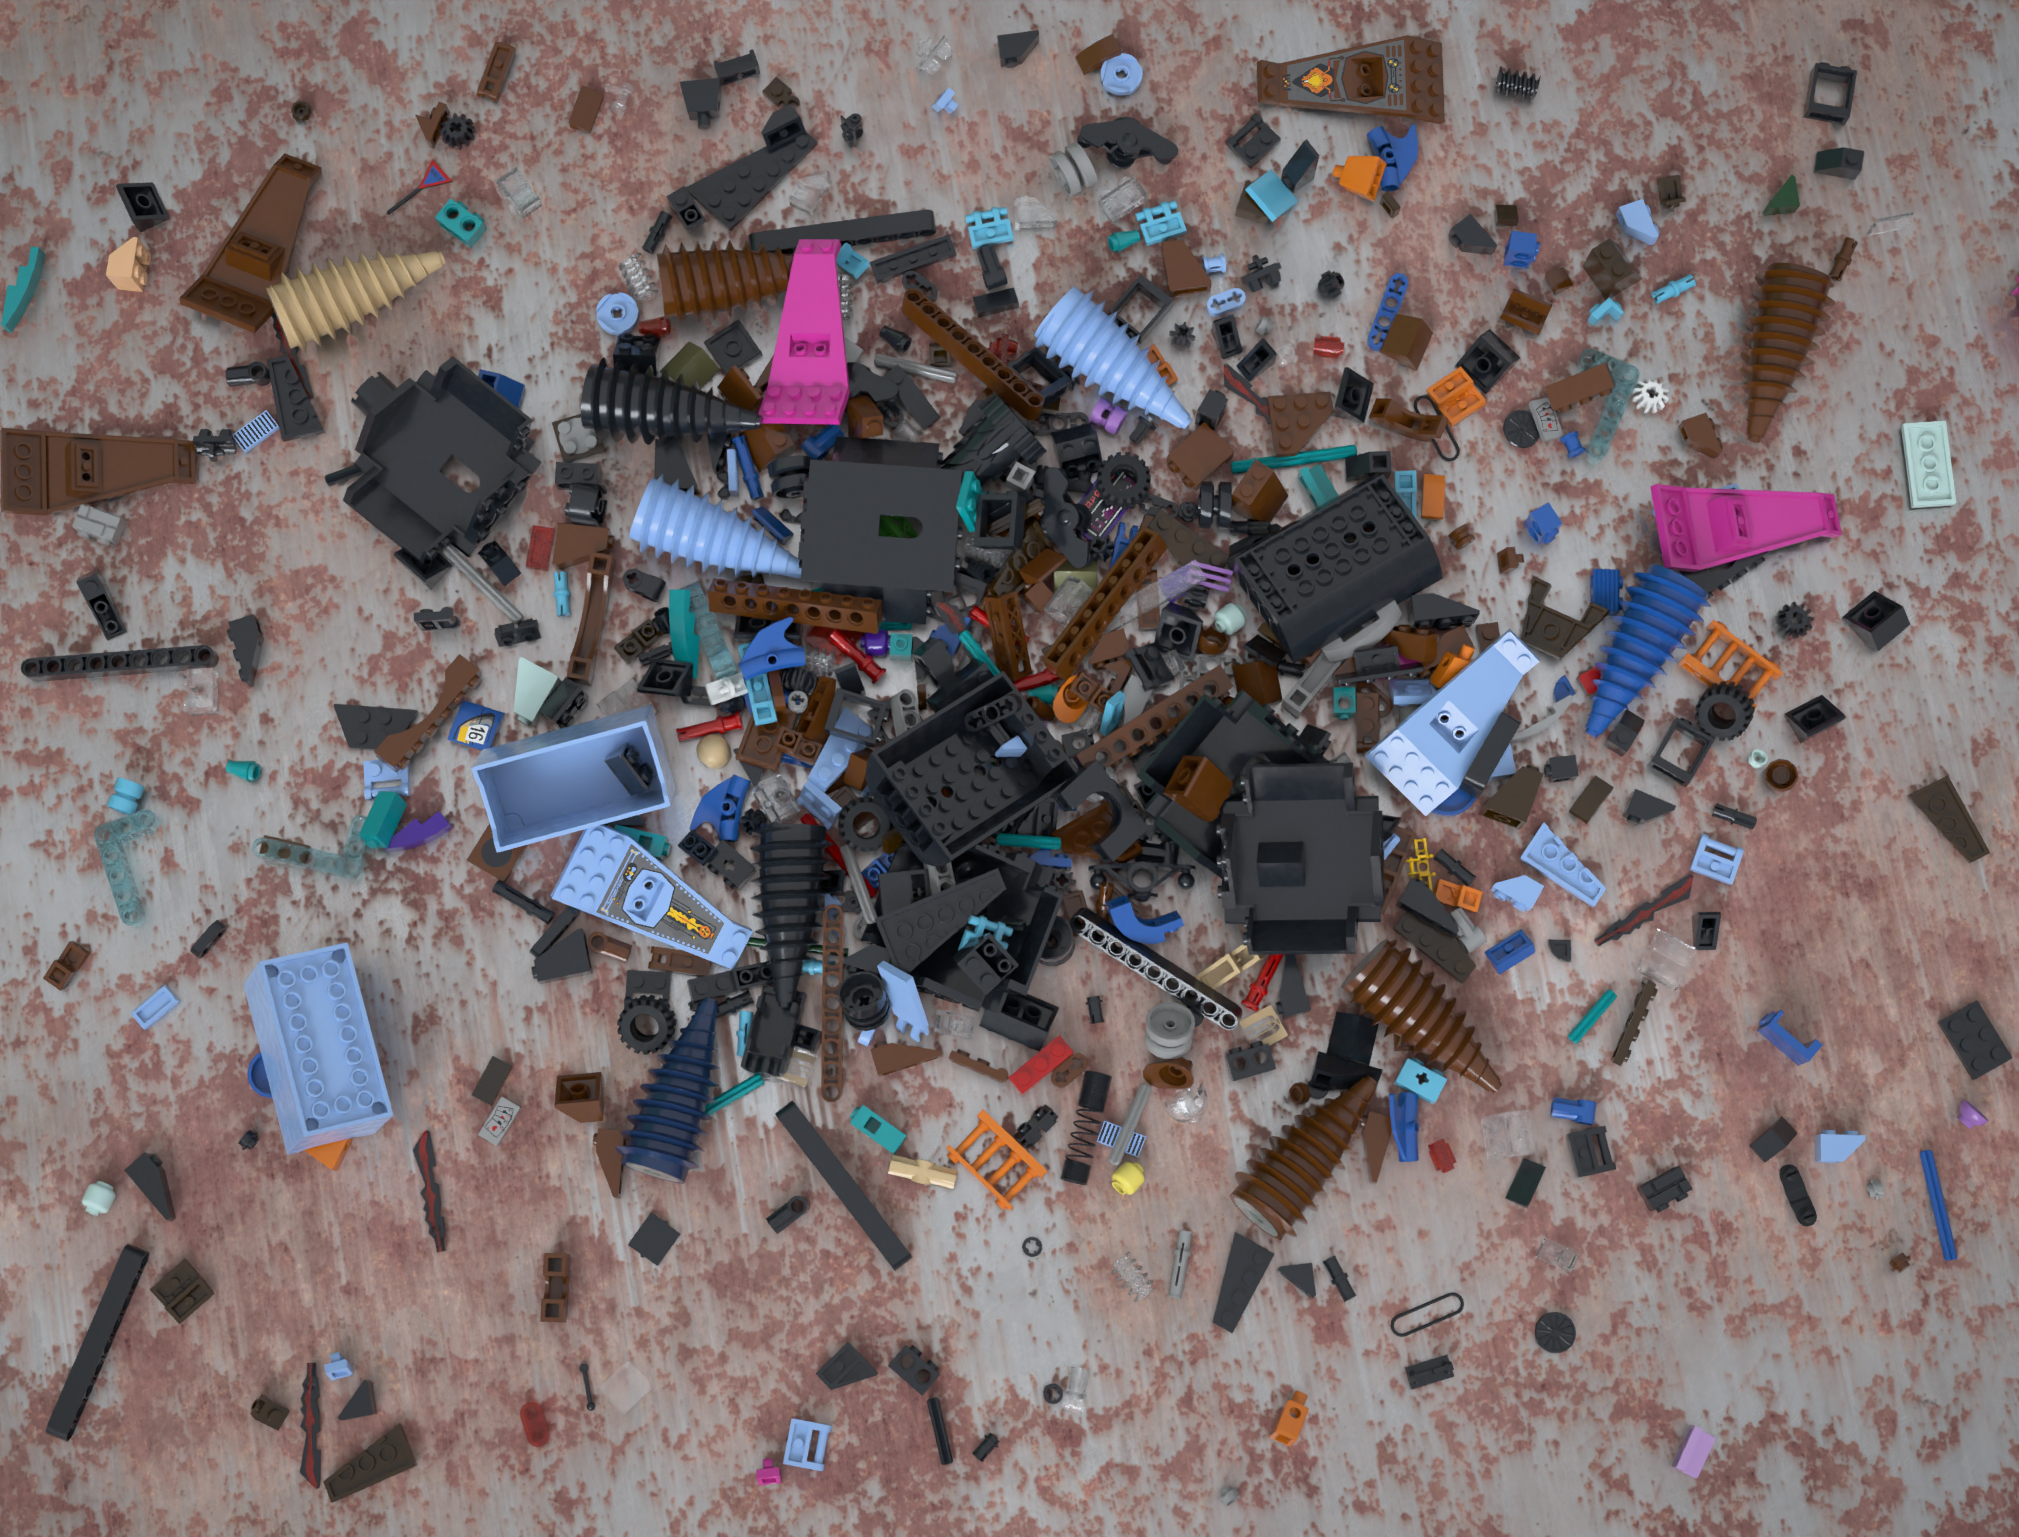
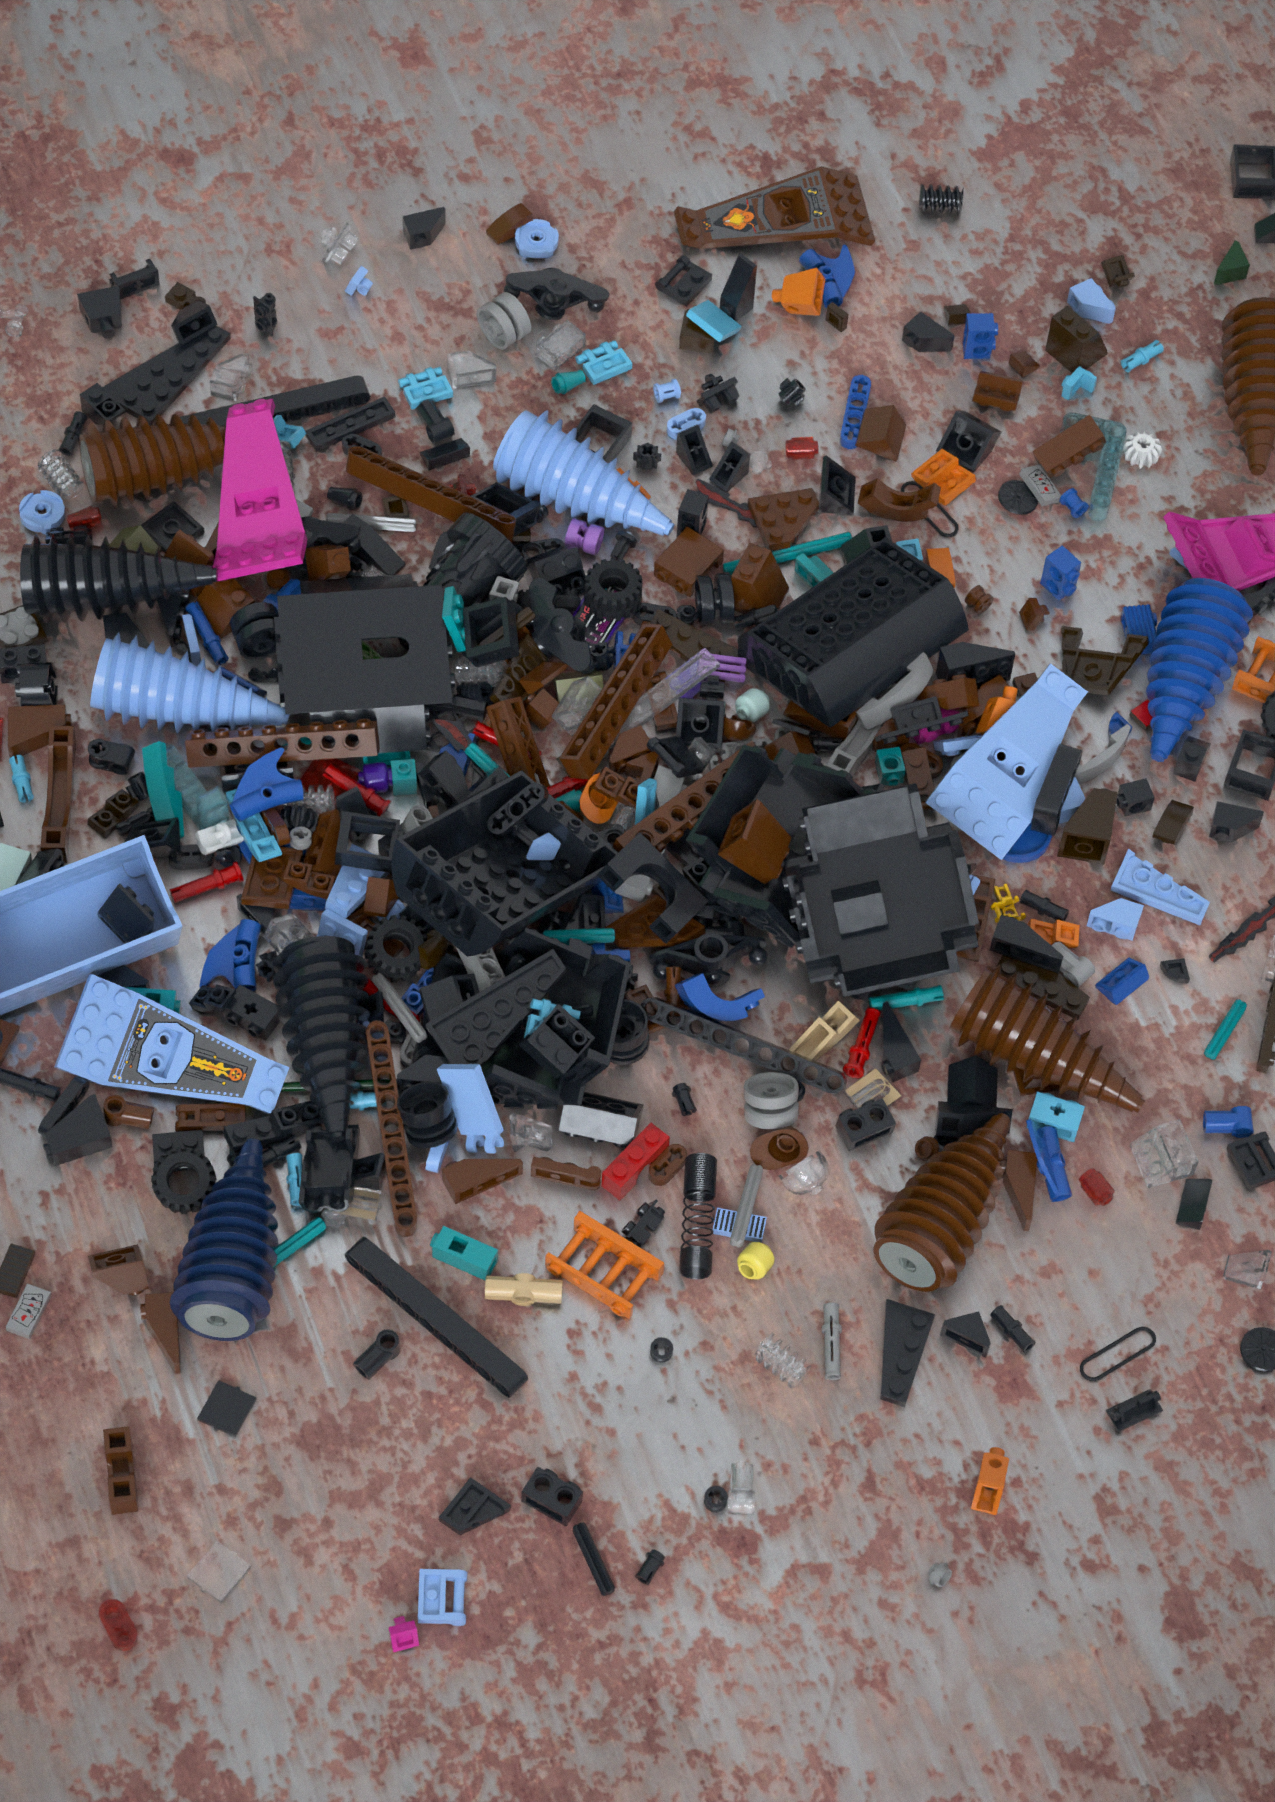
camera: 15 degrees left, 20 degrees down
black hinge [579,1364,595,1411] -> none
tan hair [696,734,731,769] -> none
reddish brown slope [1161,238,1212,297] -> none
reddish brown slope [1678,413,1723,459] -> none

